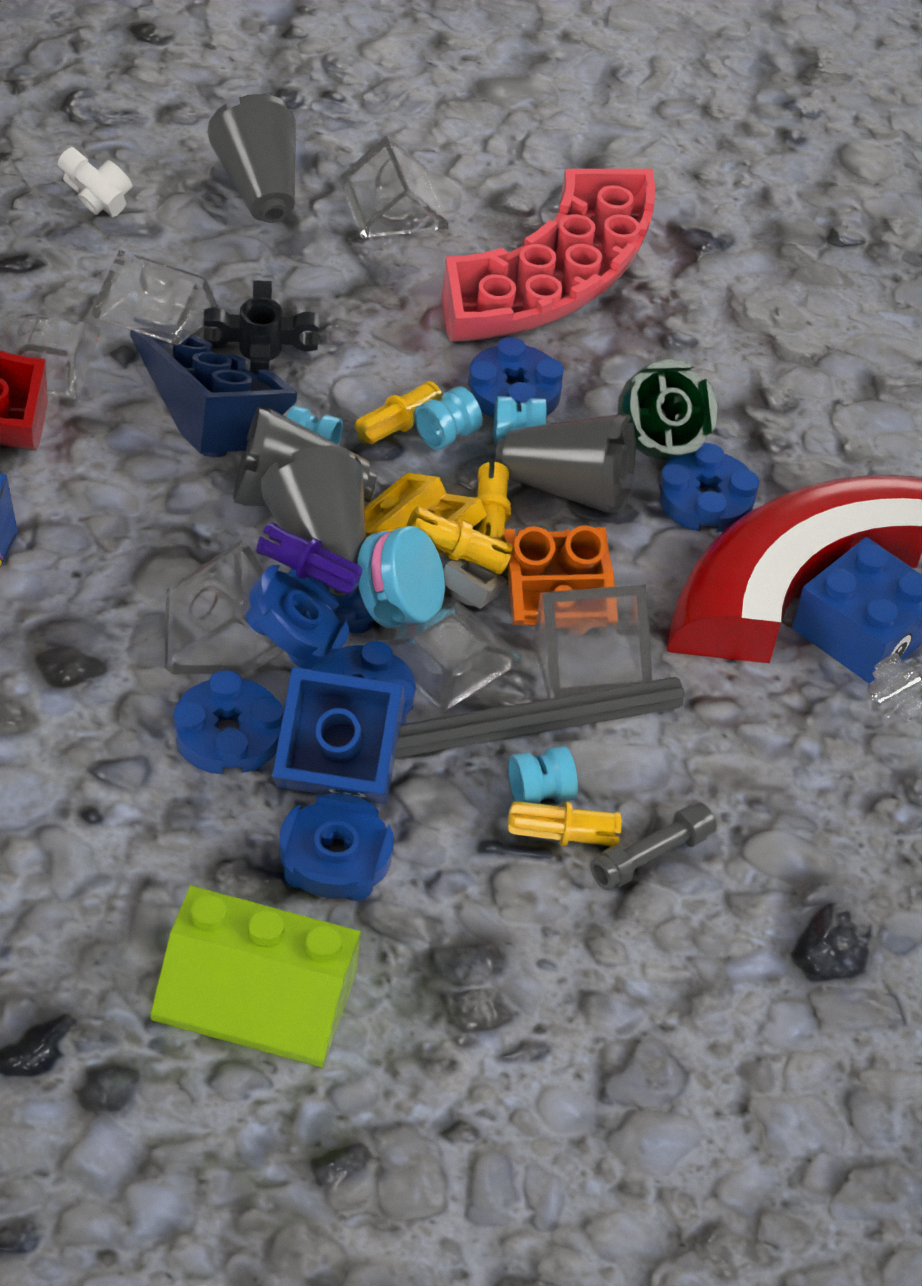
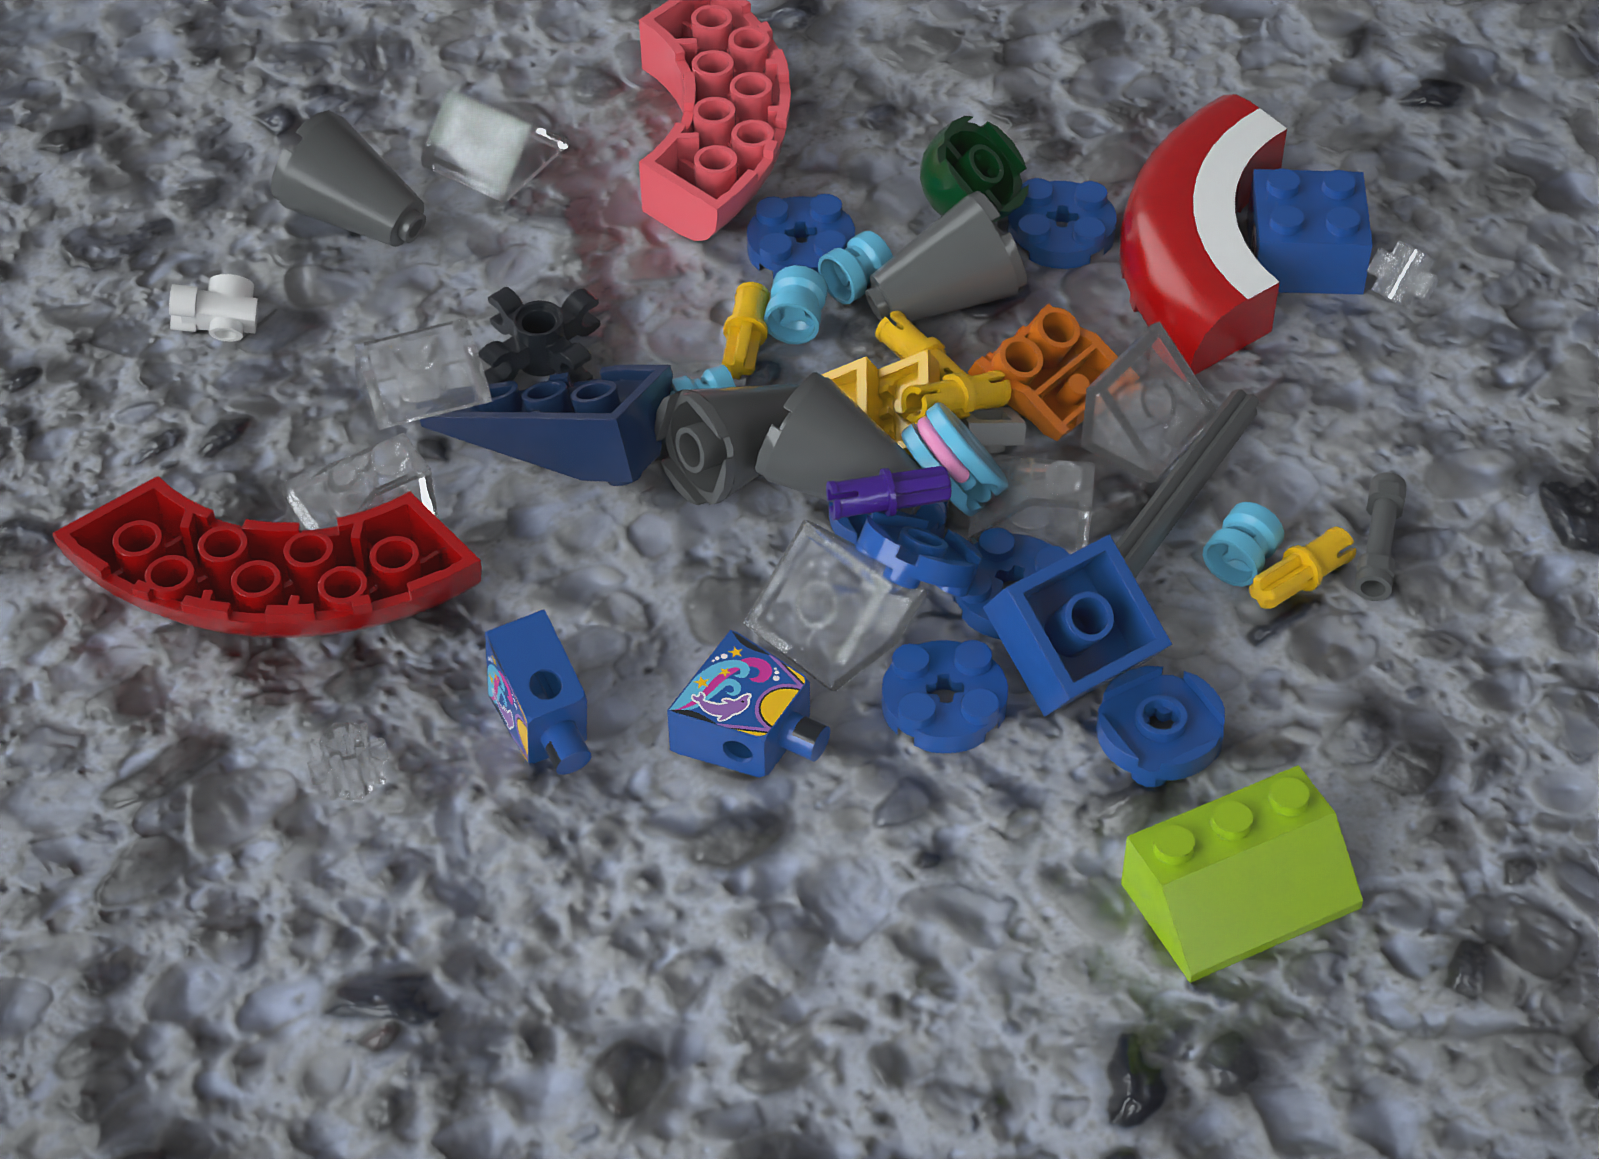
camera: 35 degrees left, 0 degrees up
none -> blue torso [667,630,830,778]

